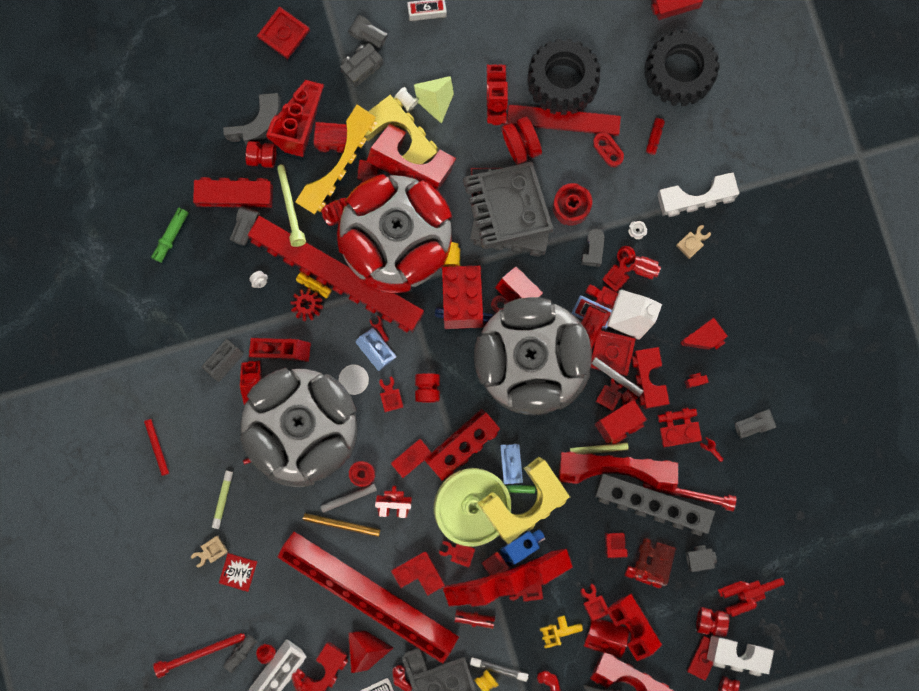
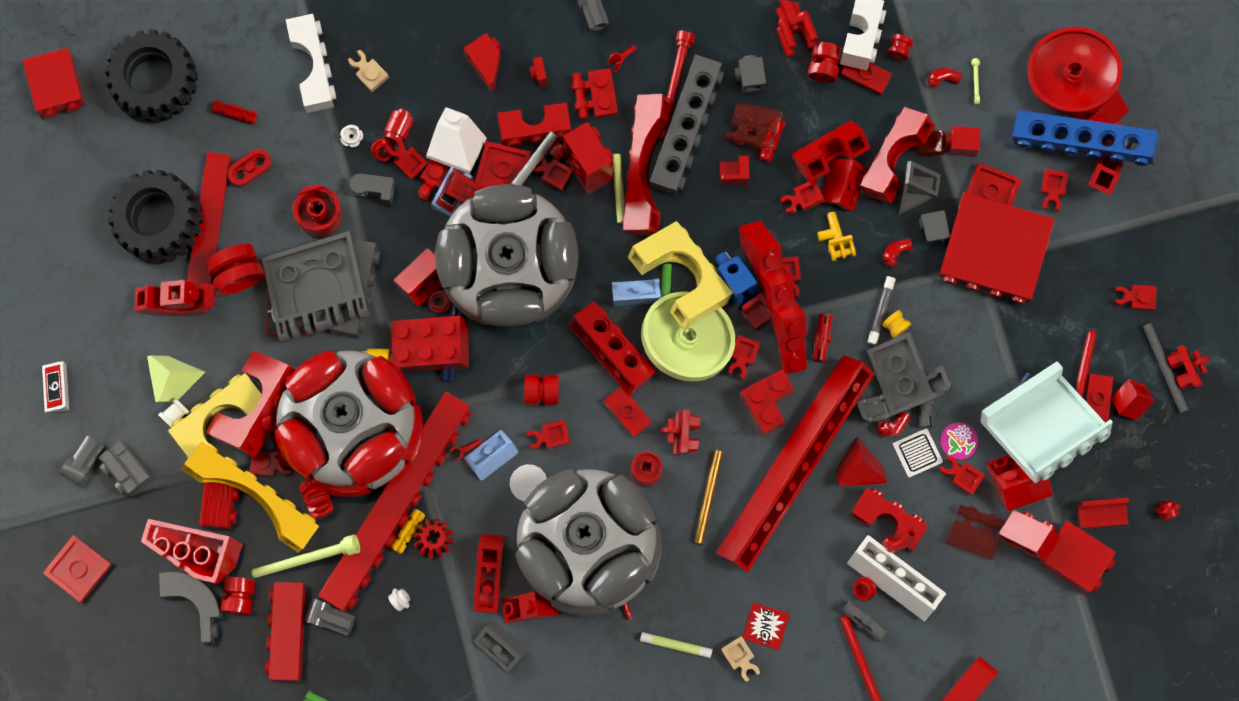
camera: 90 degrees left, 5 degrees down
light grey bar [320,484,377,513] -> none

